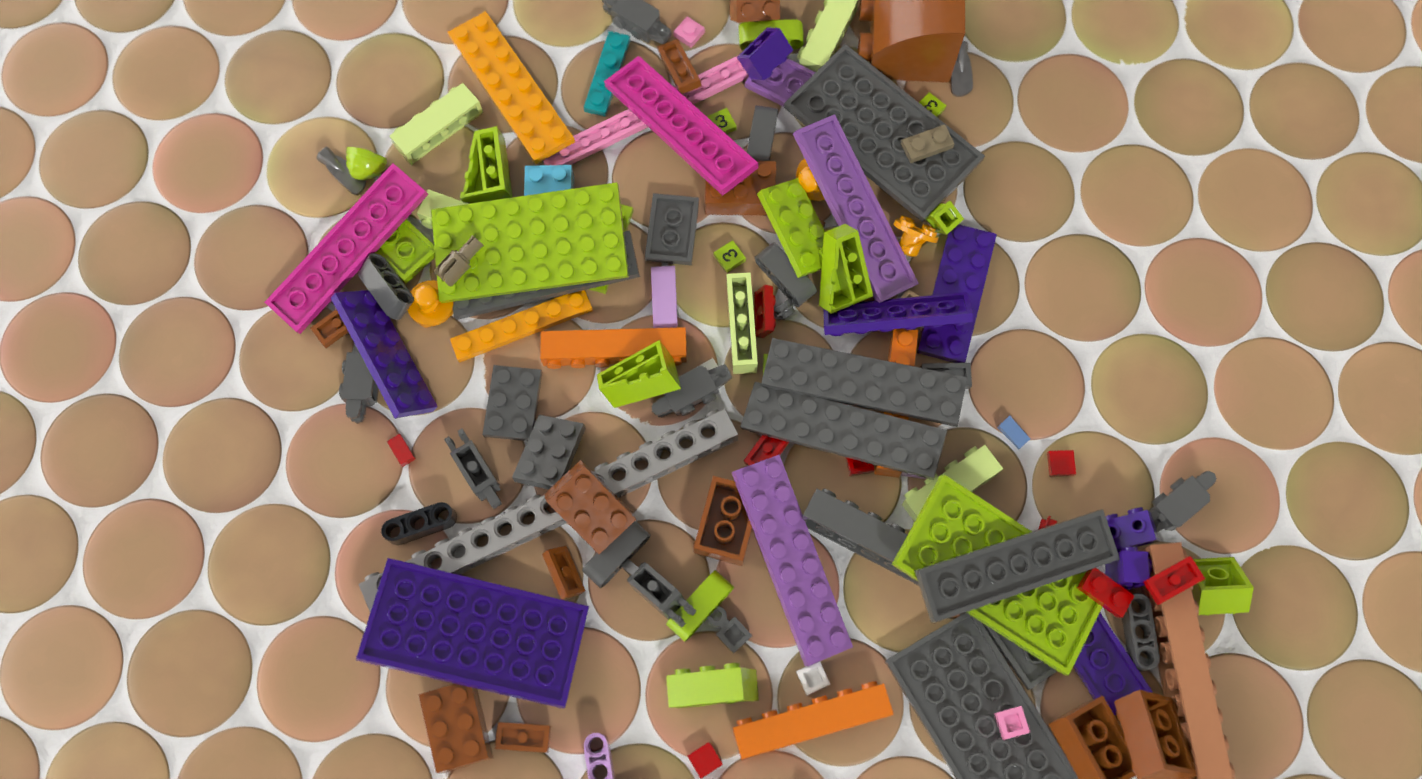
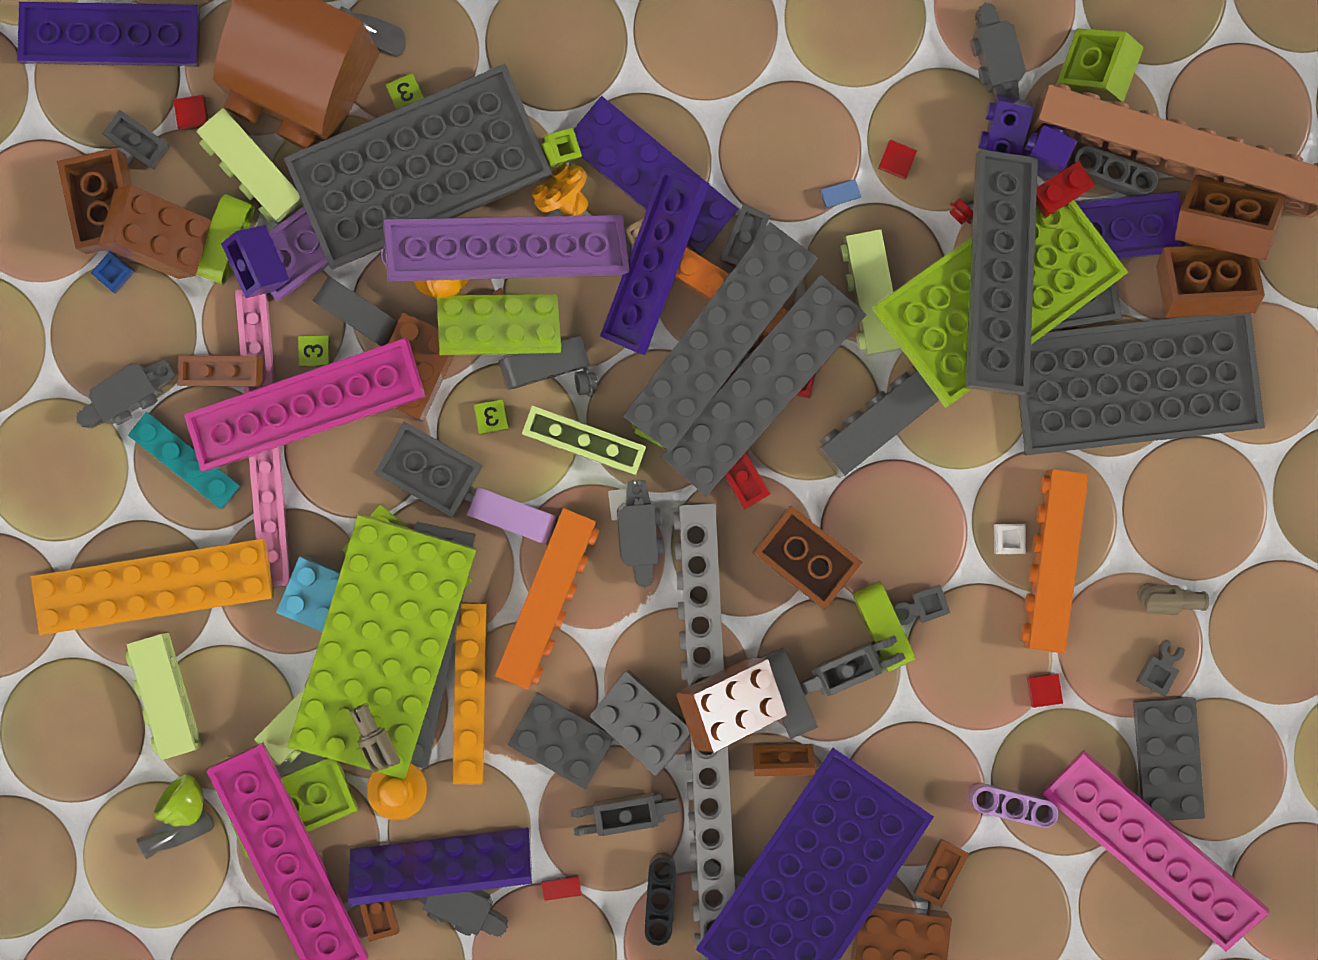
camera: 70 degrees left, 15 degrees up
dark grey beam [358,253,414,320] -> none
lime wedge [460,126,513,204] -> none
lime wedge [597,340,681,408] -> none
lime wedge [666,663,759,708] -> none
bright pink plate [674,16,705,48] -> none
medium lavender plate [731,455,853,666] -> none
red plate [754,285,776,338] -> none
lime wedge [819,224,873,314] -> none
dark tan plate [901,125,954,164] -> none
bright pink plate [994,706,1030,740] -> none
red plate [1143,555,1205,605] -> none

